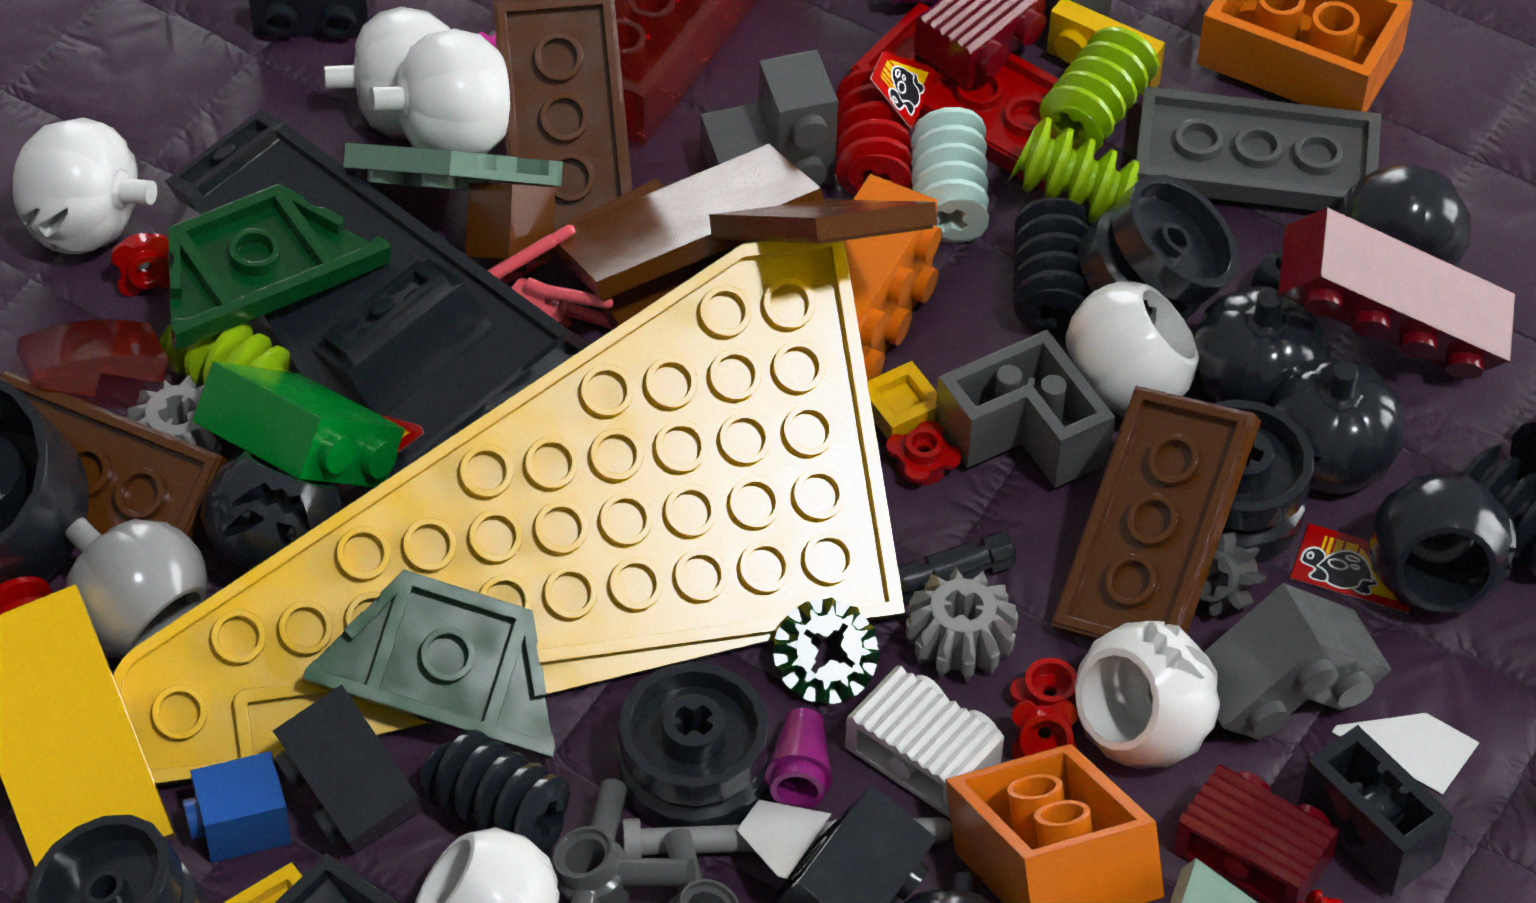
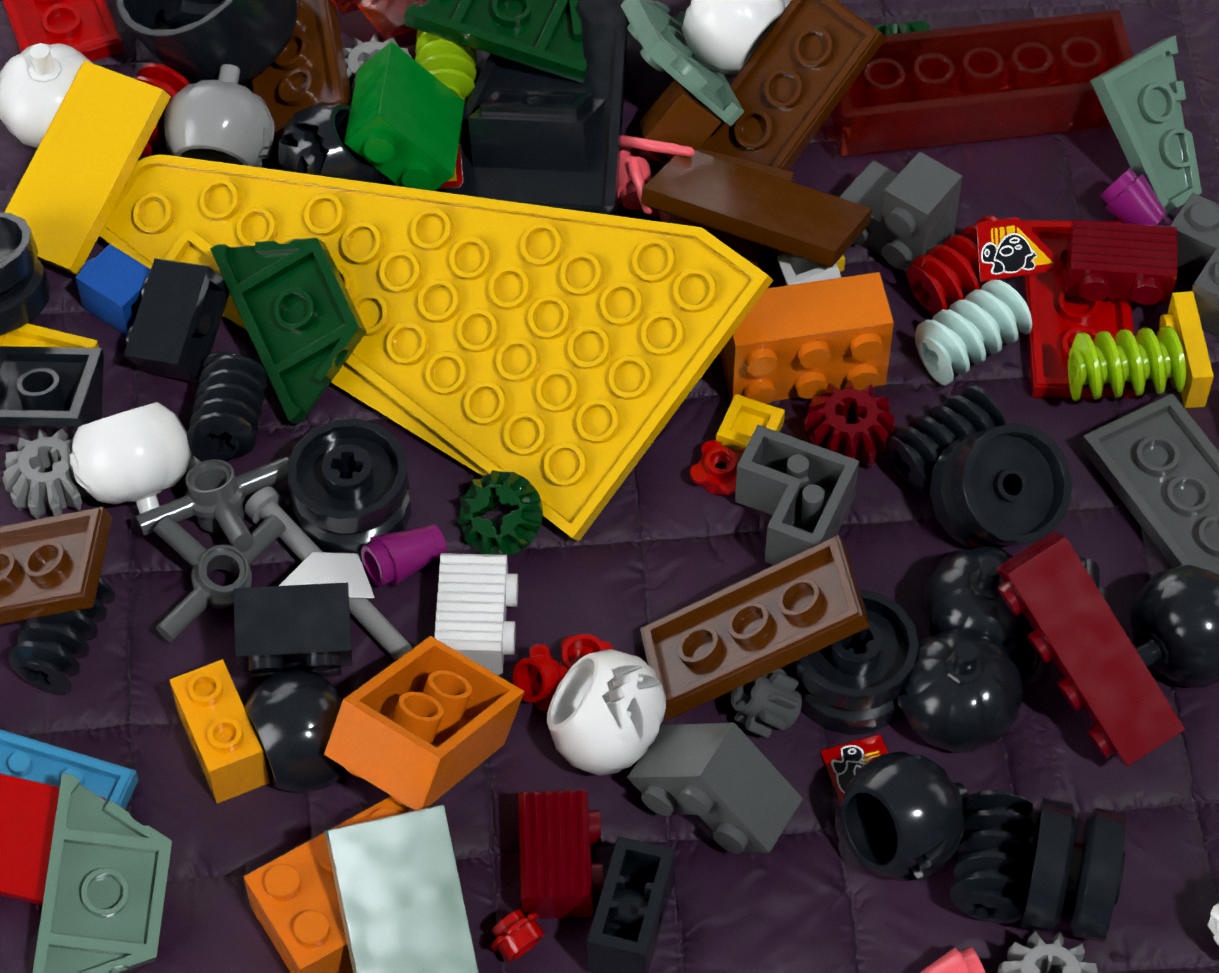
camera: 55 degrees right, 5 degrees up
reddish brown tile [709,199,937,244] -> none
black axle [897,531,1017,603] -> none
light grey gear [905,567,1018,683] -> none
lime piece [1008,116,1139,224] -> none
white piece [1066,281,1199,417] -> none
white sticker [1332,713,1480,795] -> none
none -> dark red gear [804,379,896,469]

